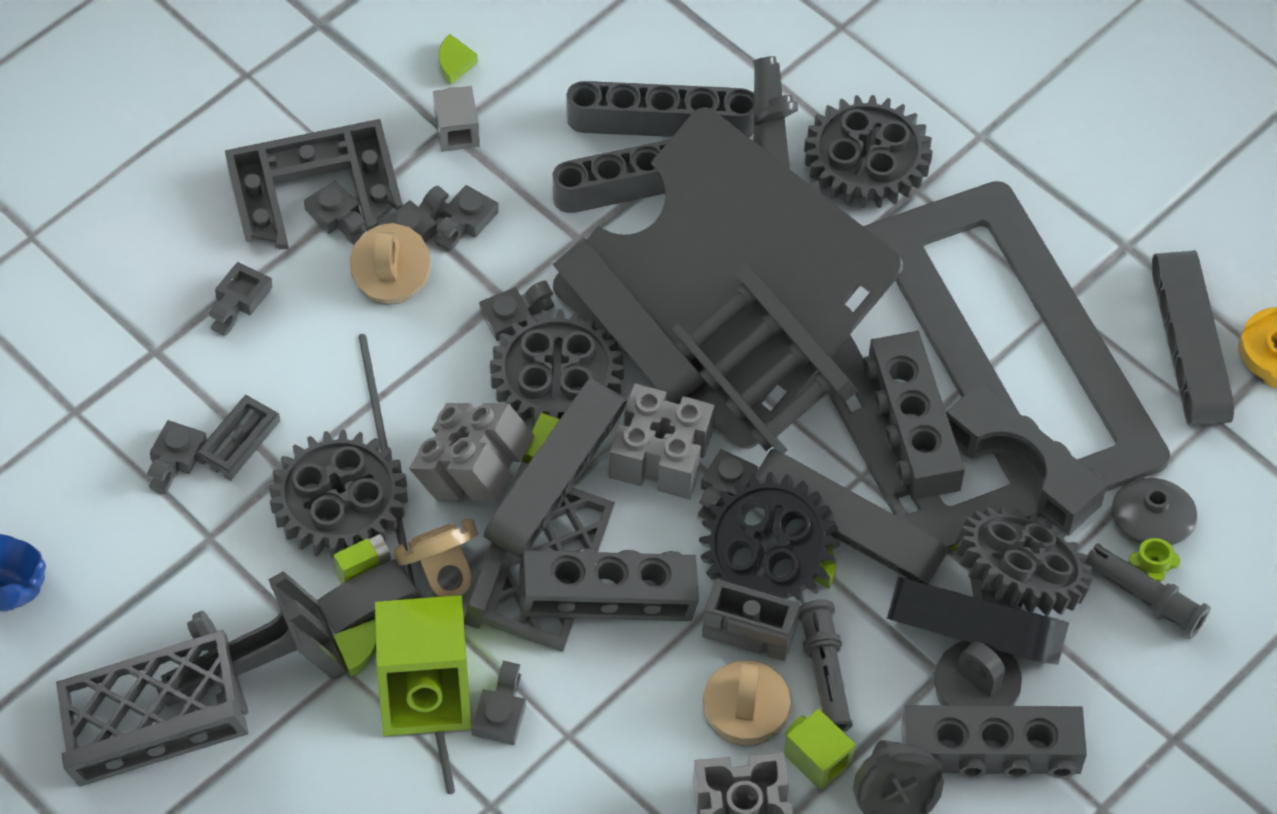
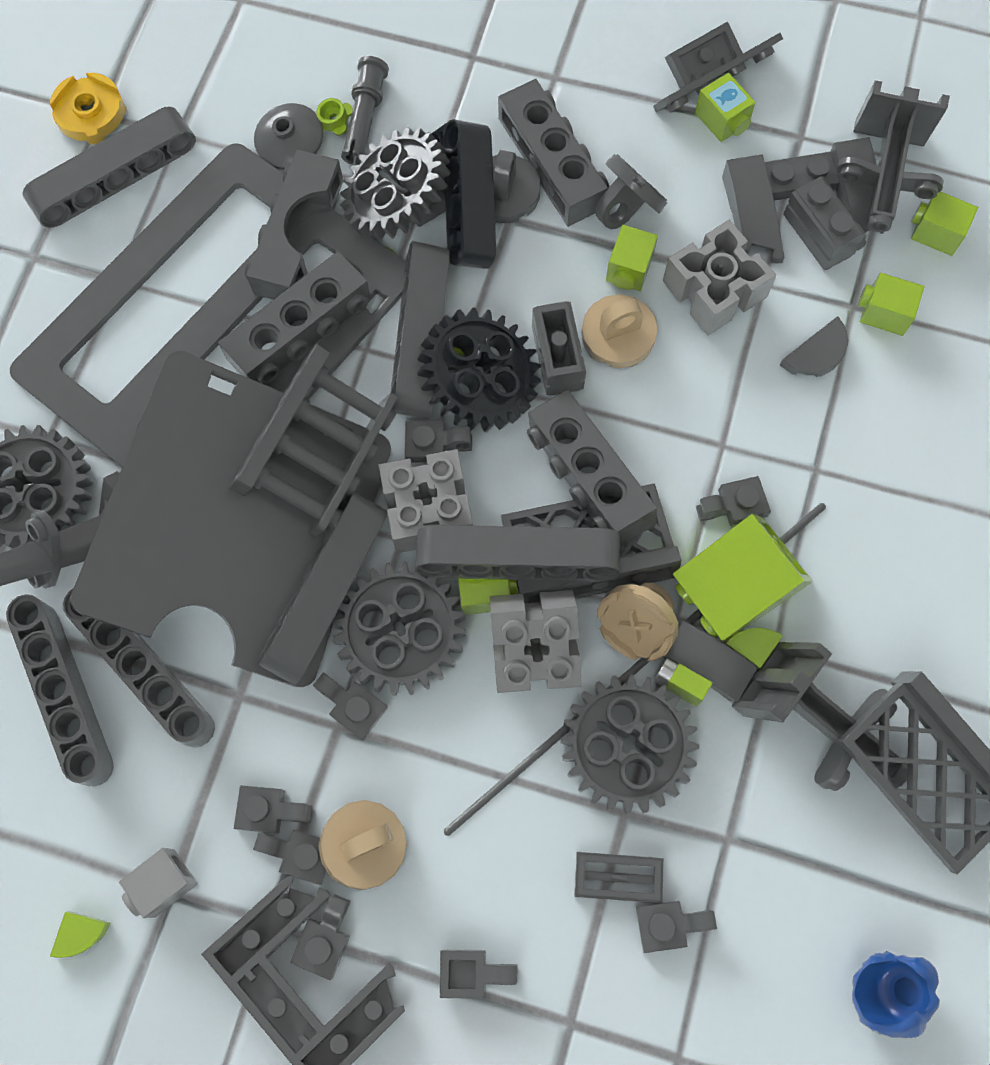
camera: 115 degrees left, 15 degrees up
dark grey pin [798,599,853,731] -> none

